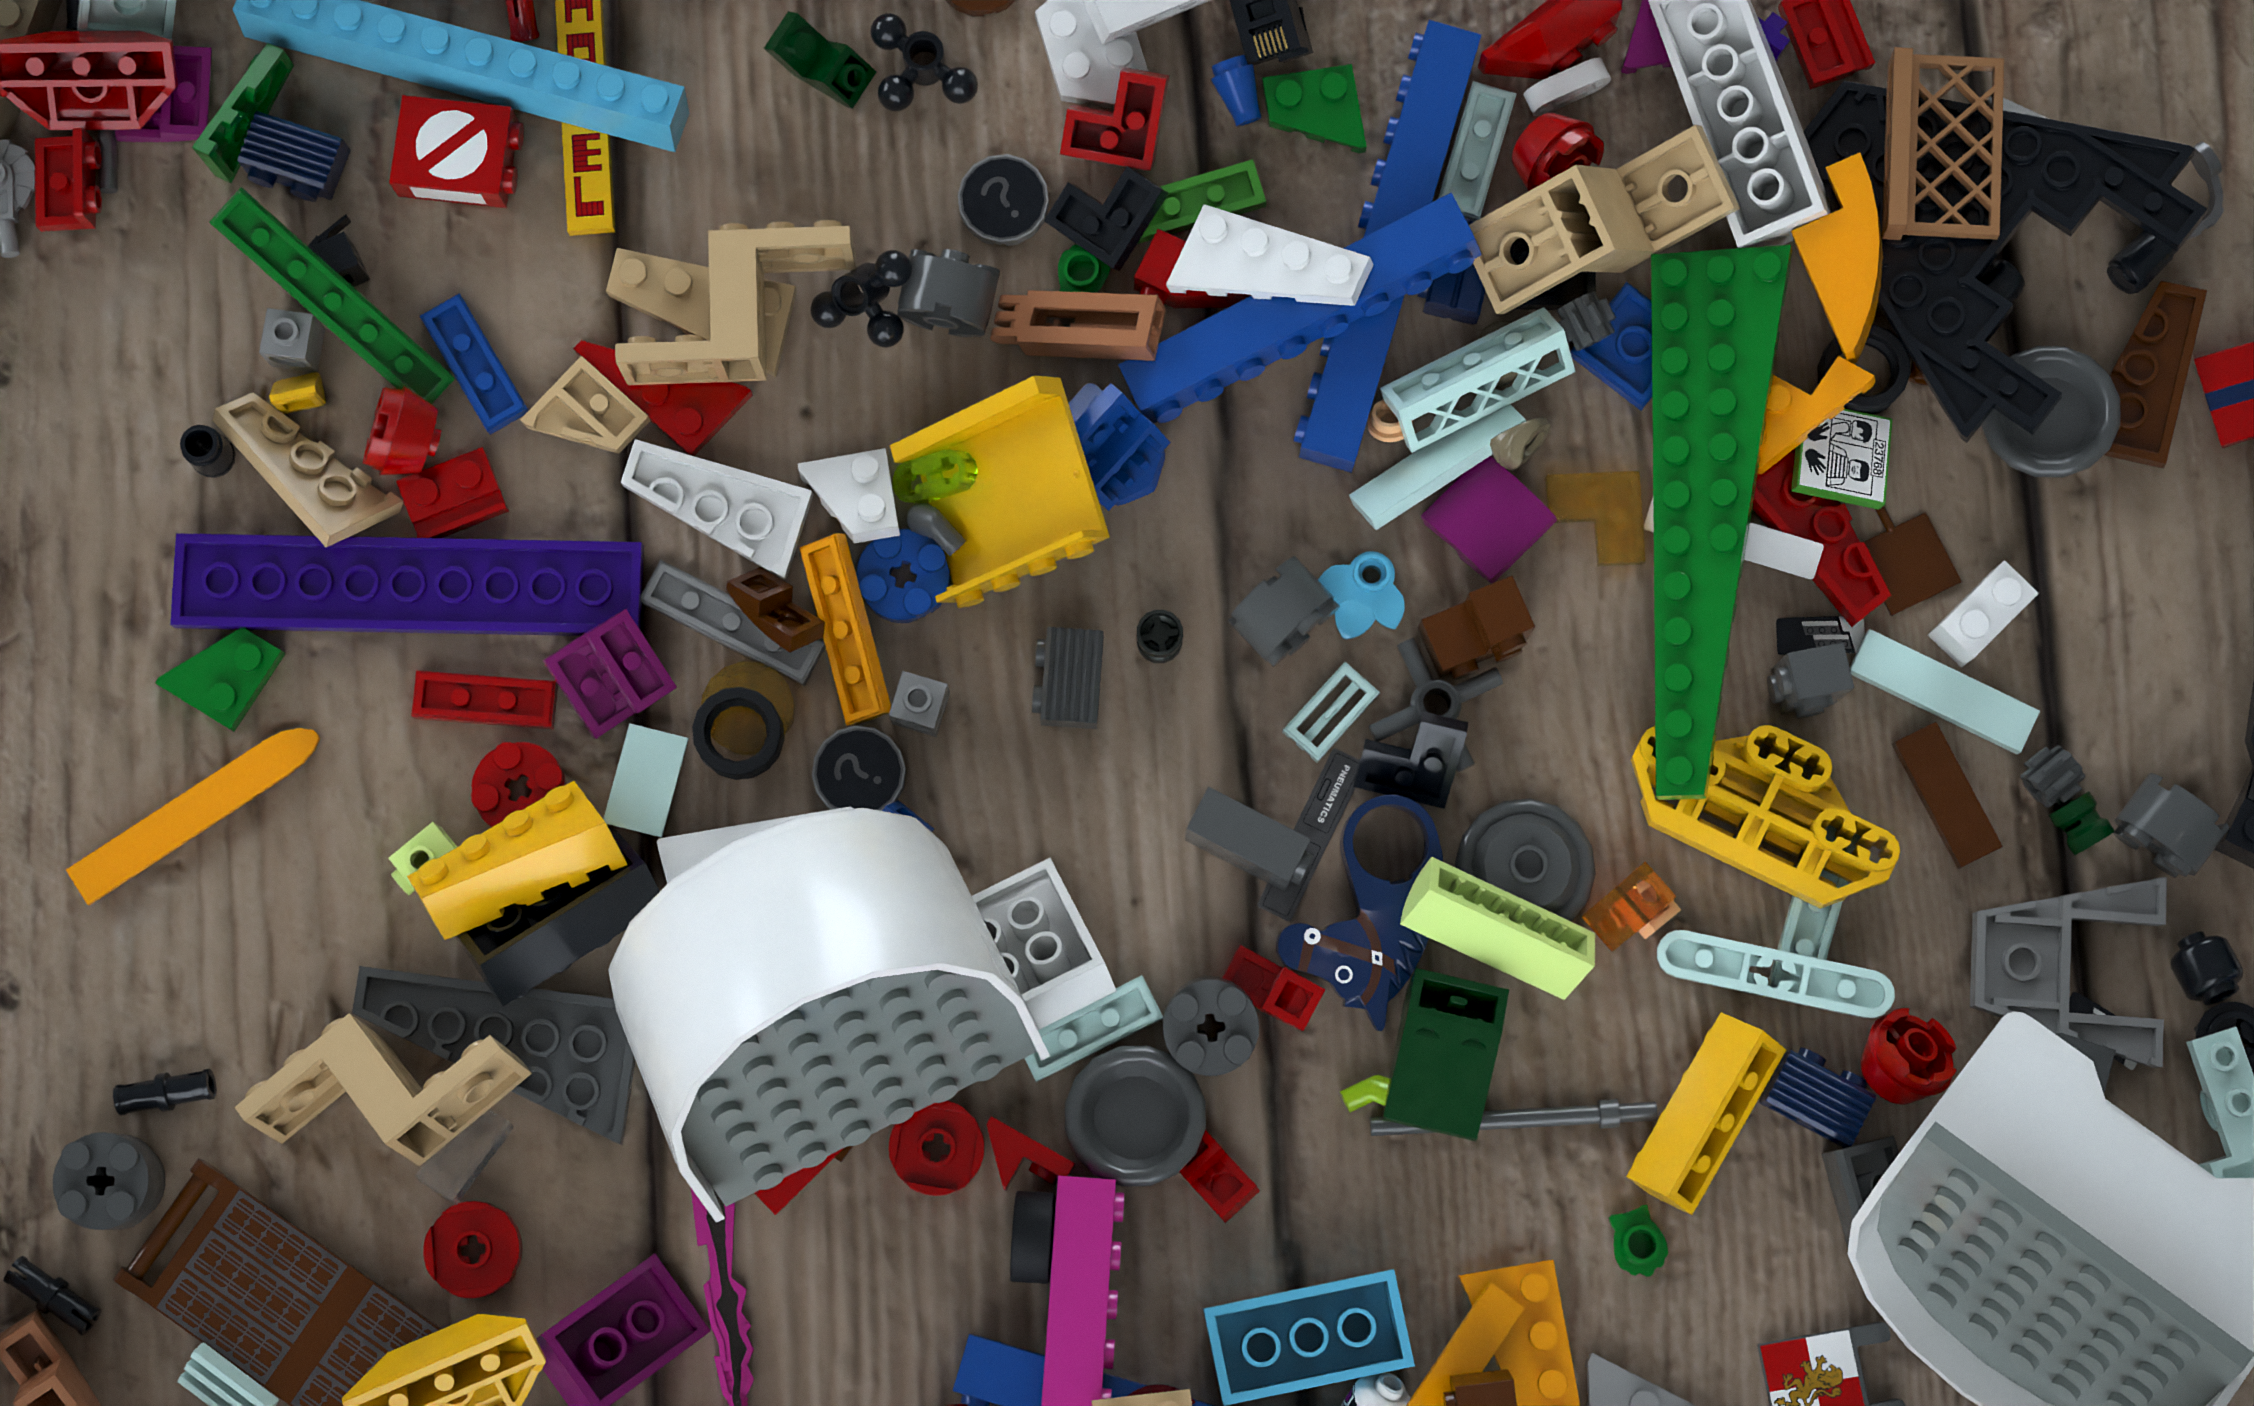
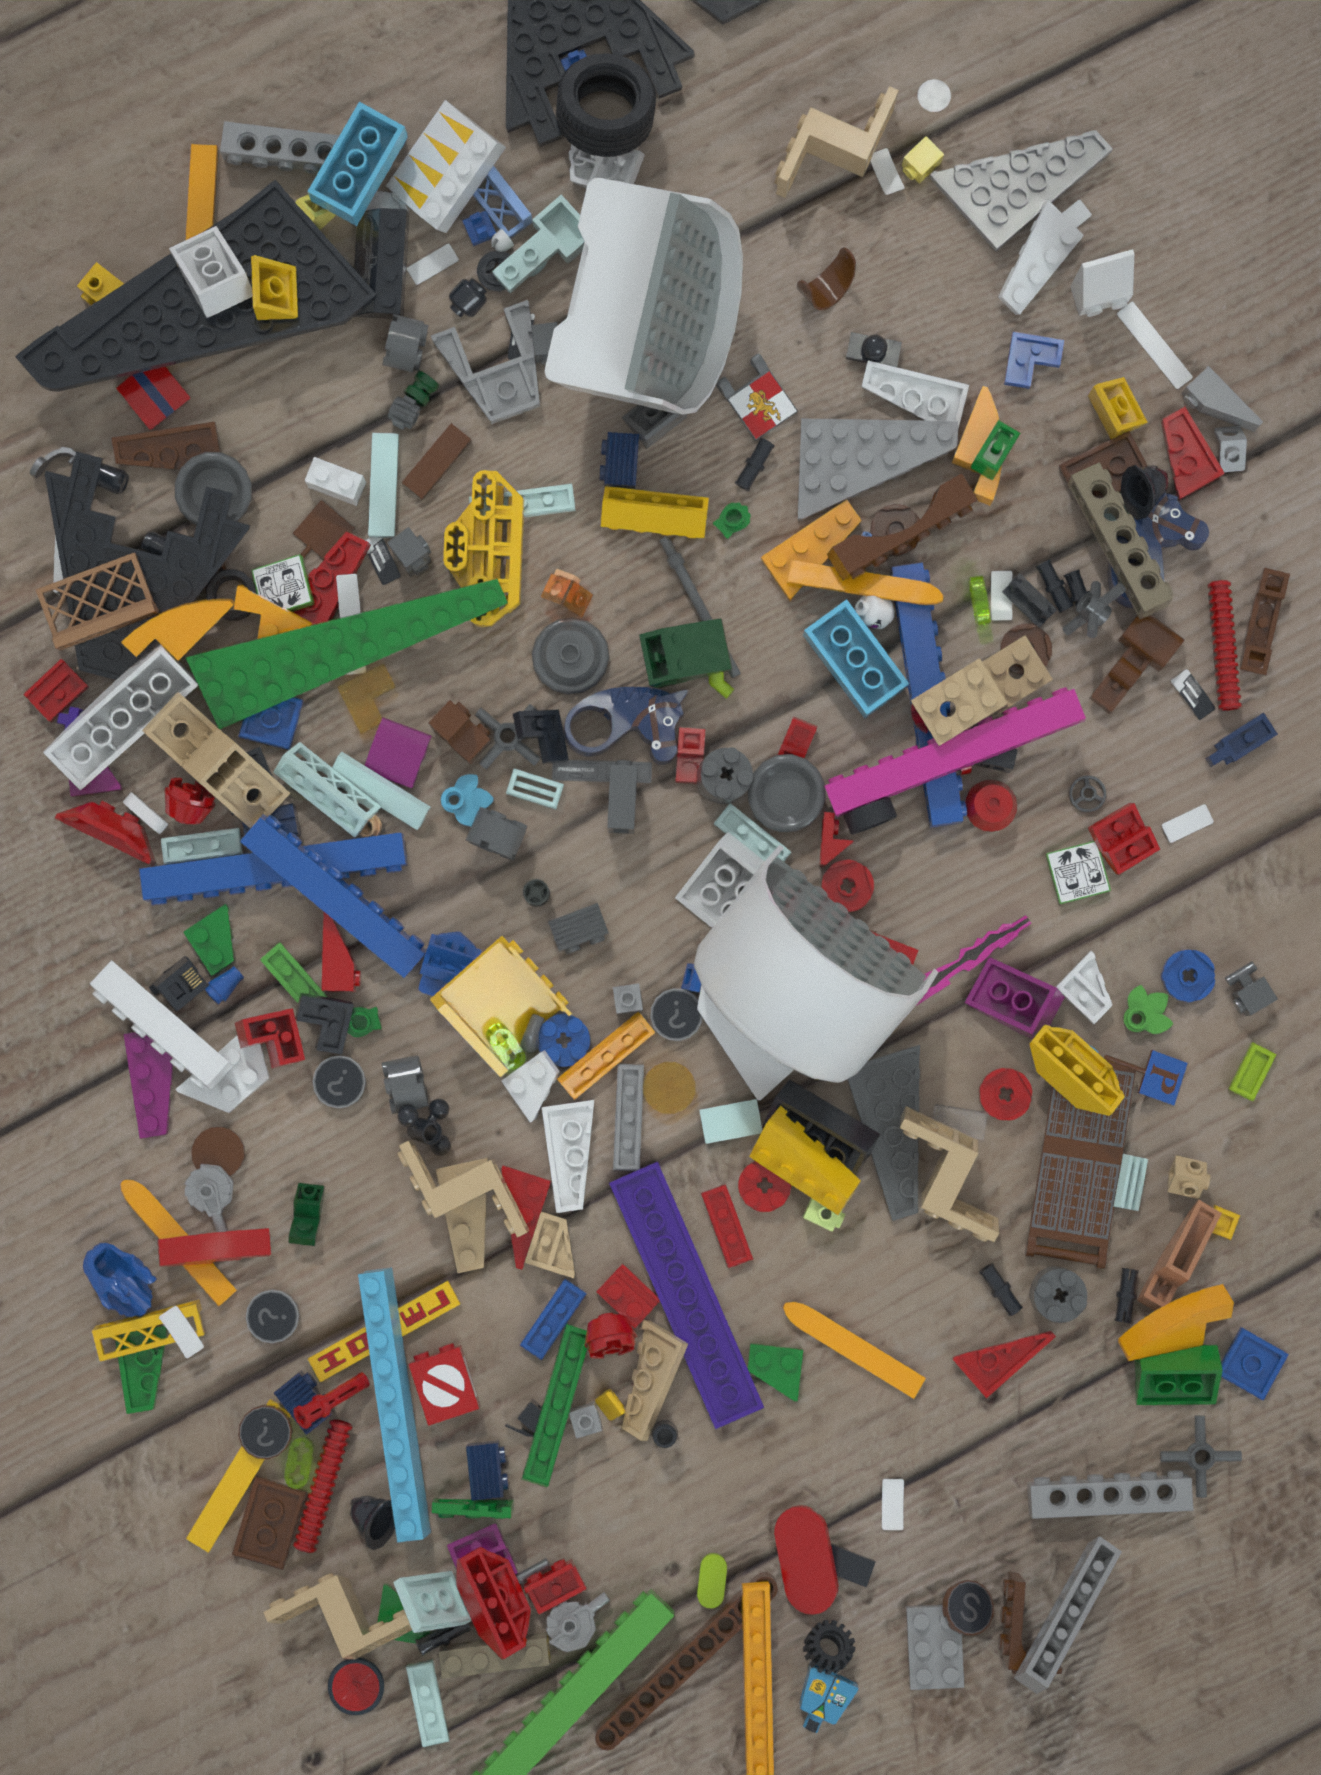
camera: 115 degrees left, 5 degrees up
magenta slope [542,609,677,739] -> none
black tyre [692,687,785,780] -> none
reddish brown slope [726,567,825,653] -> none
black piece [870,13,978,111] -> none
nougat hinge [990,290,1166,361] -> none
white wing [1166,204,1374,306] -> none
yellowish green brick [1400,857,1595,1000] -> none
dark tan piece [1490,417,1551,471] -> none
dark grey gear [1557,291,1616,351] -> none
light aqua piece [1657,930,1895,1019] -> none
red cone [1860,1008,1957,1105] -> none
none -> black pin [735,438,775,491]
none -> red wing [951,1331,1056,1399]

